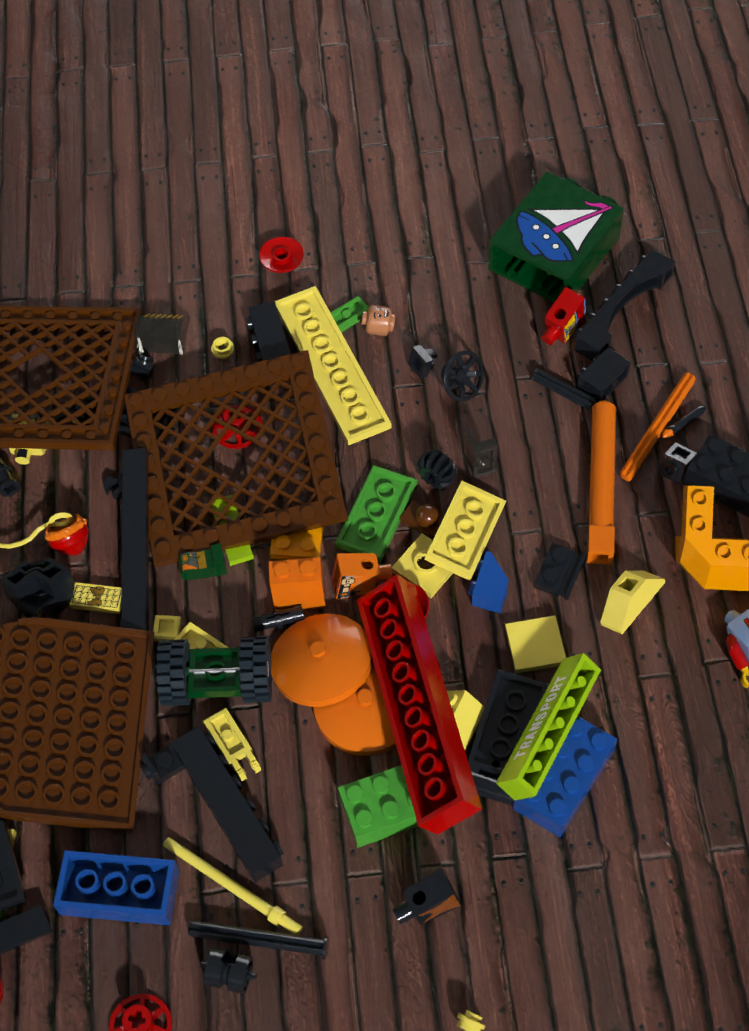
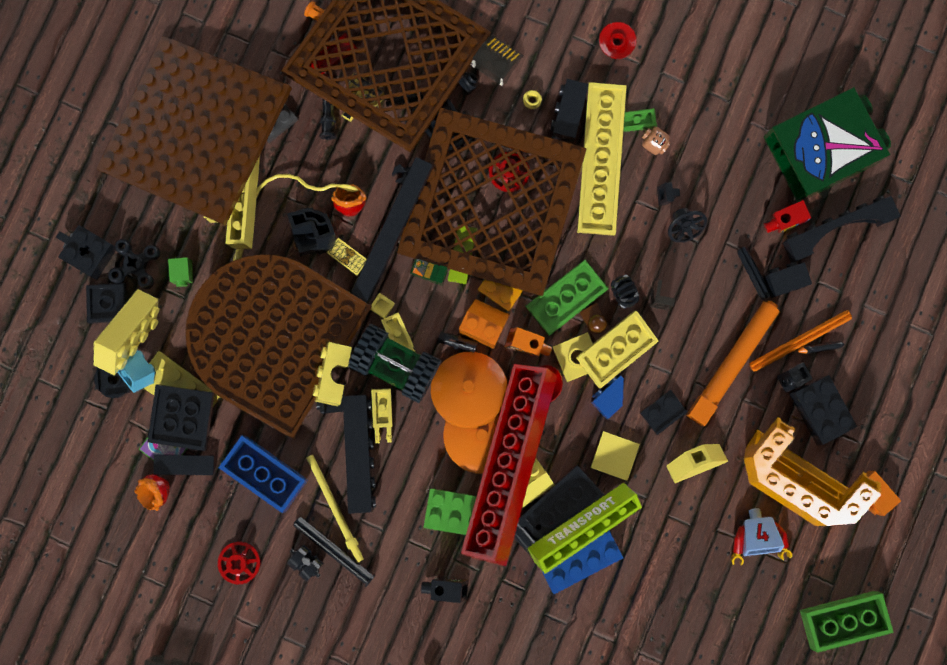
camera: 25 degrees right, 25 degrees up
none -> light yellow arch [313,342,352,406]

